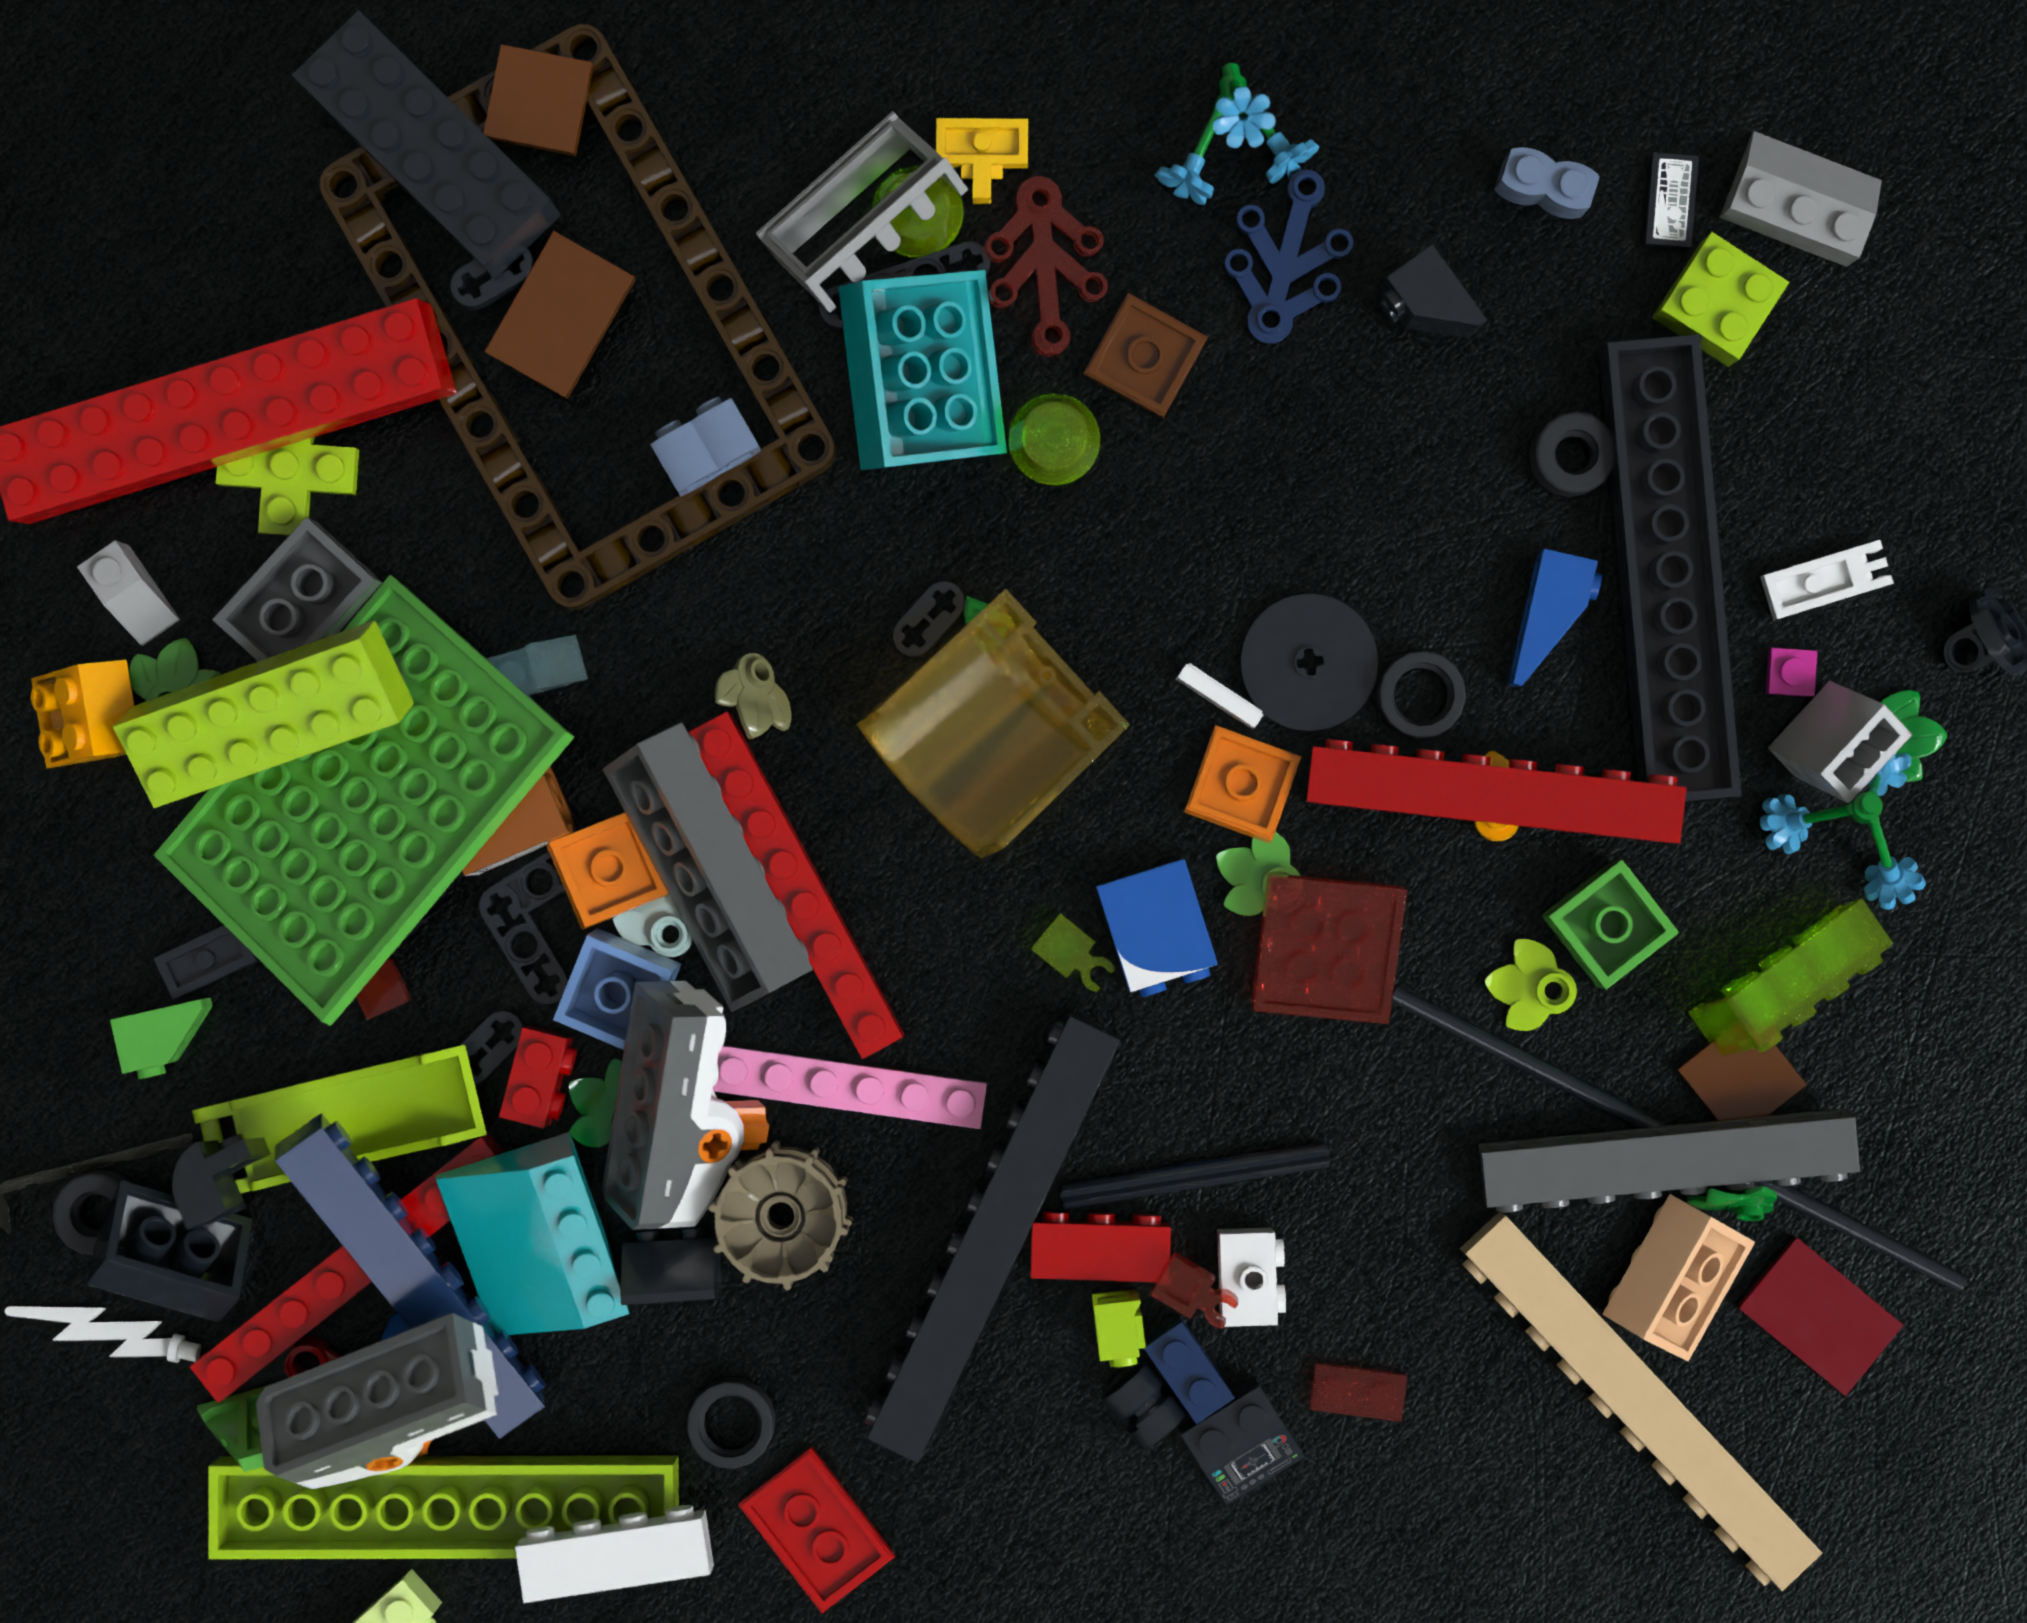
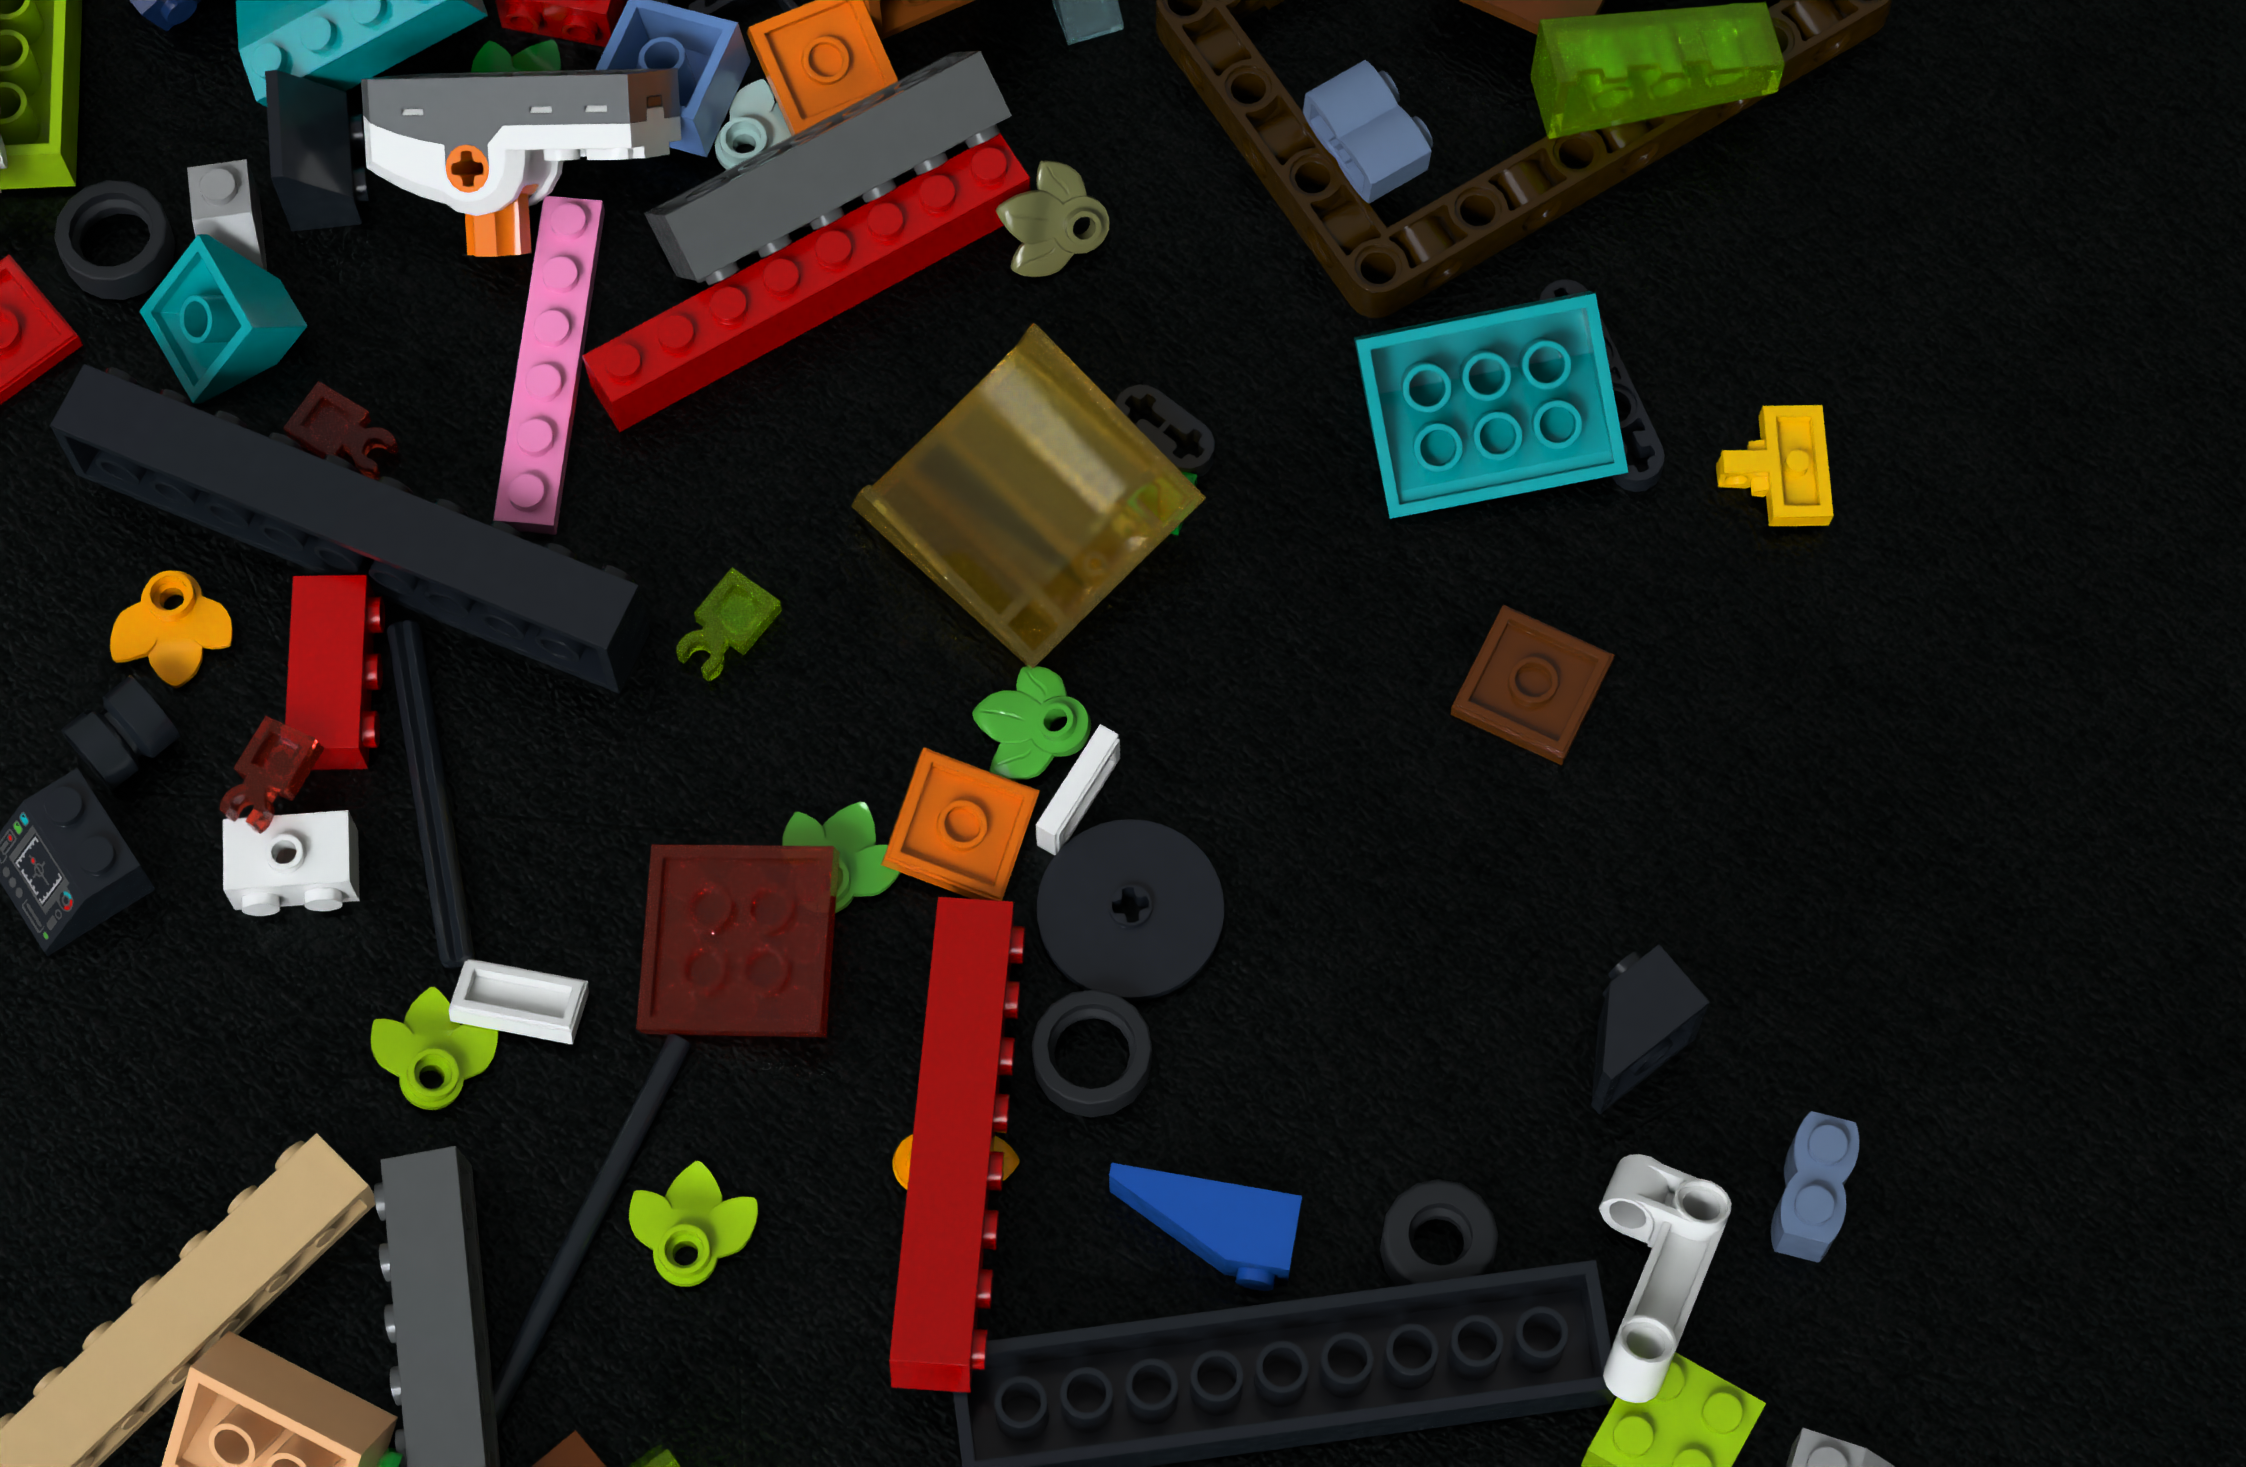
camera: 85 degrees right, 20 degrees down
dark tan piece [709,1140,853,1290] -> none
light grey window [756,111,968,313] -> none
clear neon green cone [872,166,963,258] -> none
clear red plant [984,176,1108,357] -> none
clear neon green cone [1009,394,1100,485] -> none
lime window [1092,1288,1145,1367] -> none
blue panel [1096,859,1218,997] -> none
dark blue brick [1144,1315,1235,1424] -> none
dark azure plant [1155,63,1319,205] -> none
dark blue plant [1224,170,1353,344] -> none
clear red plate [1309,1362,1407,1422] -> none
bright green brick [1541,859,1679,990] -> none
tile [1643,152,1699,250] -> none
none -> light orange plate [110,570,233,688]
none -> teal slope [140,234,307,404]
none -> light grey slope [187,159,267,271]
none -> clear red plate [283,381,399,479]
none -> lime plate [371,987,498,1110]
none -> white tile [449,959,589,1045]
none -> bright green plate [972,666,1091,781]
none -> clear neon green wedge [1530,2,1785,139]
none -> white piece [1599,1154,1731,1403]

